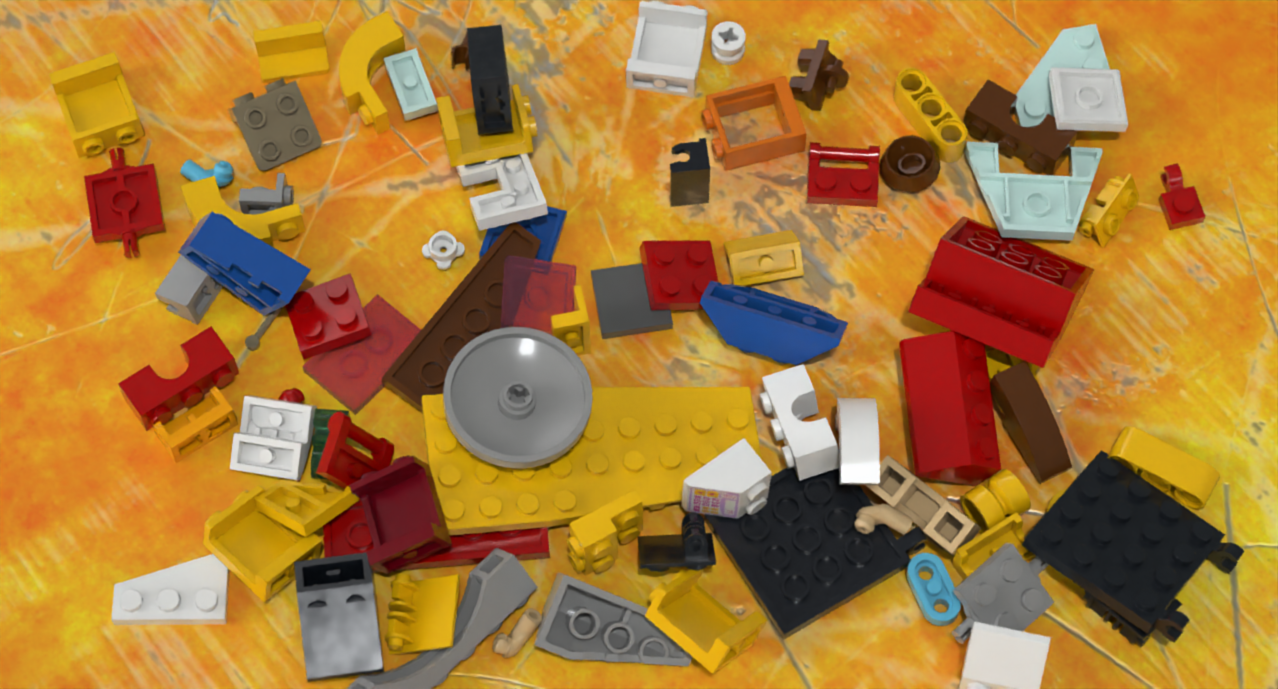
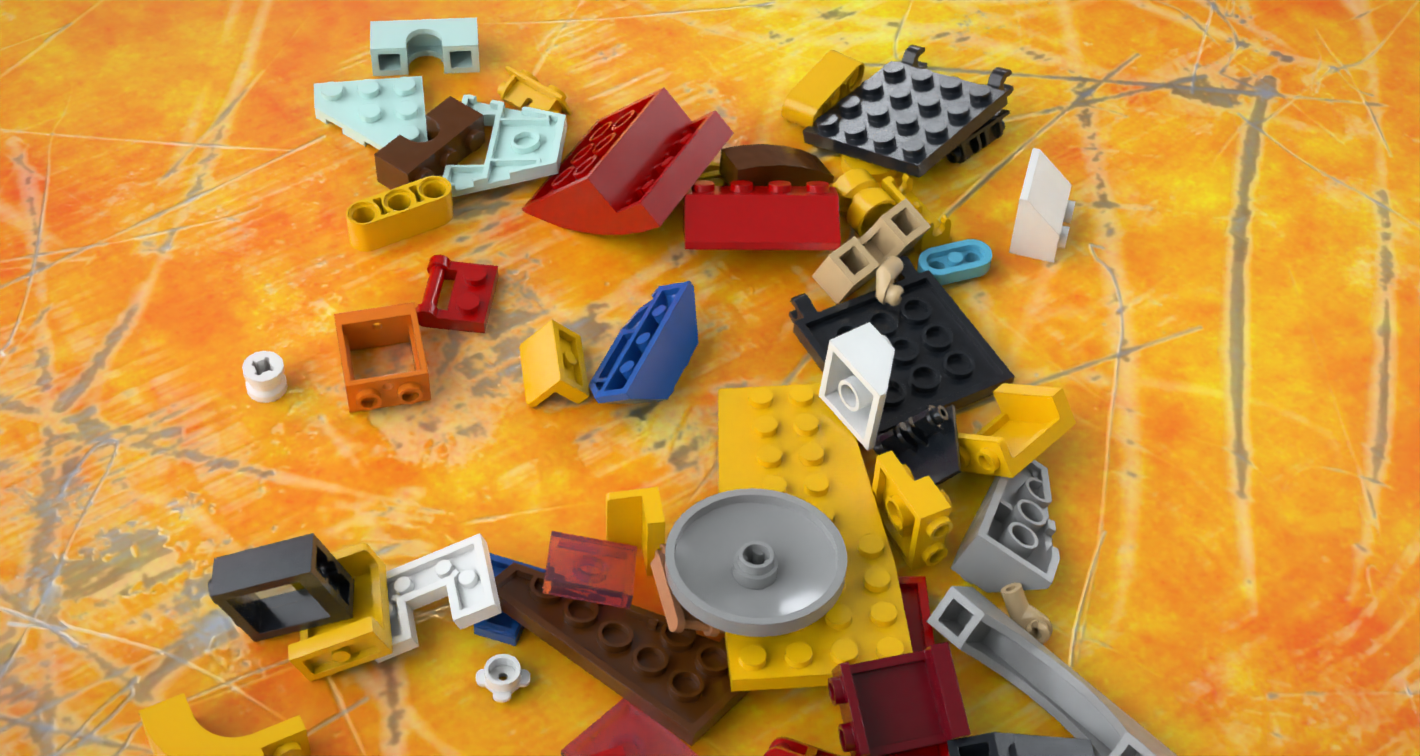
camera: 90 degrees left, 15 degrees down
light aqua plate [383,48,438,121] -> none
yellow hinge [385,573,460,656] -> none
reddish brown hand [451,32,470,70] -> none
dark grey tile [591,263,673,339] -> none
white panel [626,1,707,98] -> none
red plate [639,240,719,310] -> none
black hinge [670,138,710,207] -> none
white arch [759,364,839,481] -> none
reddish brown hips [789,39,849,111] -> none
white arch [835,398,880,485] -> none
reddish brown hat [879,135,941,192] -> none
light grey plate [952,543,1054,644] -> none
white tile [1049,67,1128,132] -> none
red plate [1159,163,1206,230] -> none
none -> light aqua arch [370,17,480,76]

